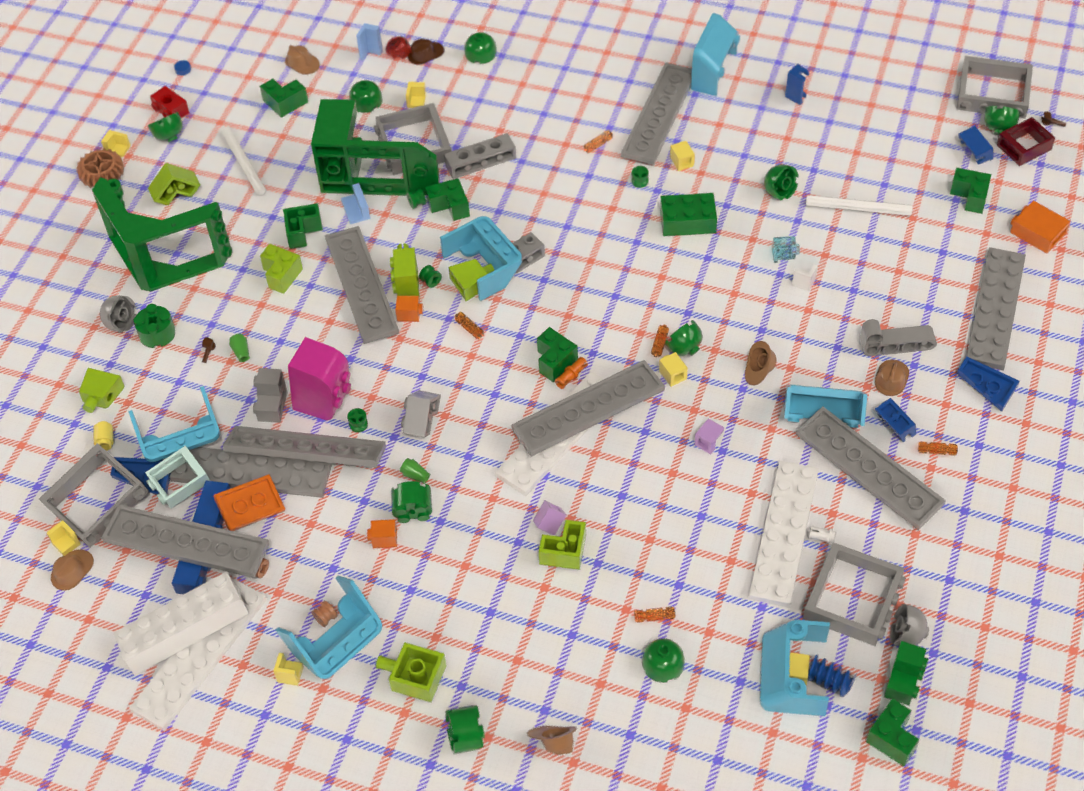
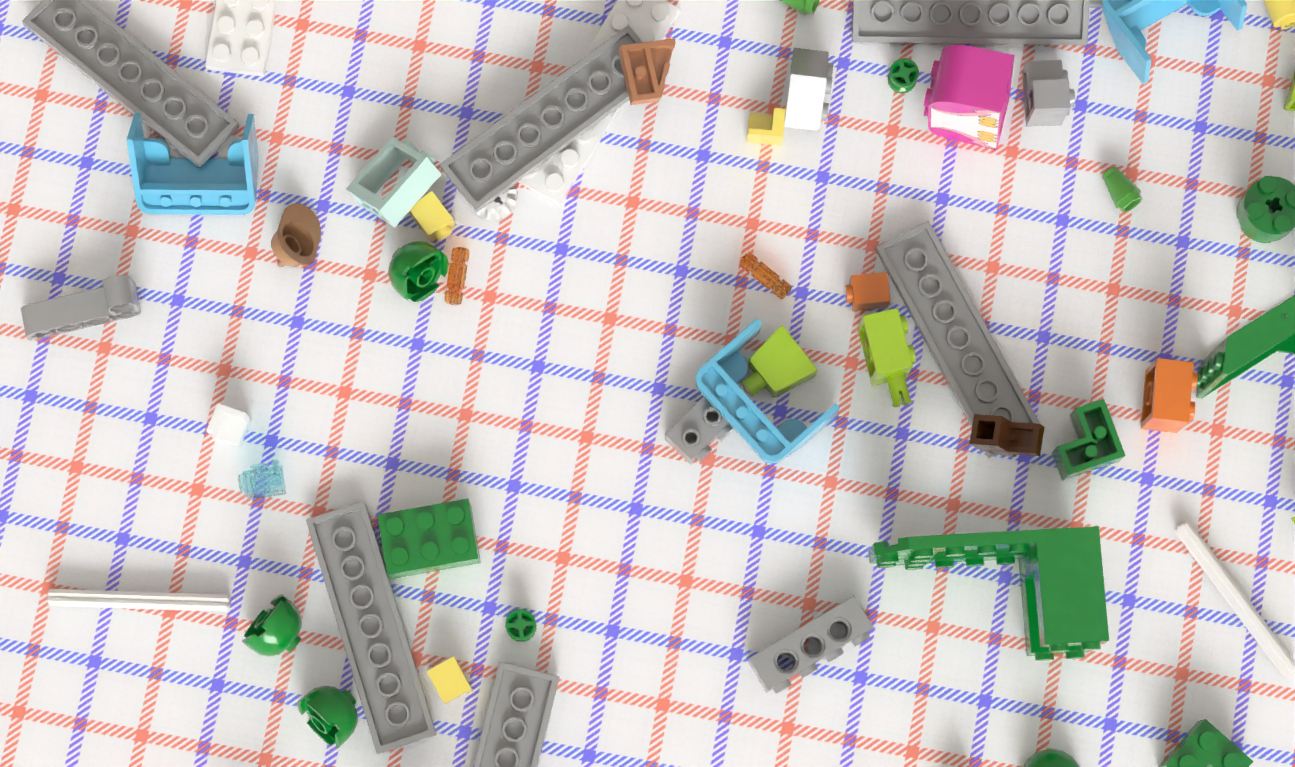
camera: 170 degrees right, 25 degrees up
reddish brown hand [202,337,216,363] -> none
lime brick [260,243,303,294] -> none
light blue panel [341,183,370,224] -> none
light grey window [374,103,452,175] -> none
green wheel [407,188,426,209] -> none
green wheel [419,265,442,288] -> none
green brick [425,178,470,221] -> none
green brick [537,327,578,382] -> none
orange pin [555,357,588,389] -> none
clear orange axle [584,130,613,153] -> none
lavender panel [695,418,724,454] -> none
medium nougat piece [875,360,909,396] -> none
blue hinge [875,398,916,442] -> none
clear orange axle [918,441,958,456] -> none
none -> green cylinder [297,686,358,748]
none -> light grey plate [306,501,437,754]
none -> light aqua window [346,136,441,228]
none -> nougat wing [618,38,676,105]
none -> light yellow panel [747,108,786,146]
none -> reddish brown brick [969,414,1045,457]
none -> orange brick [1141,358,1198,433]

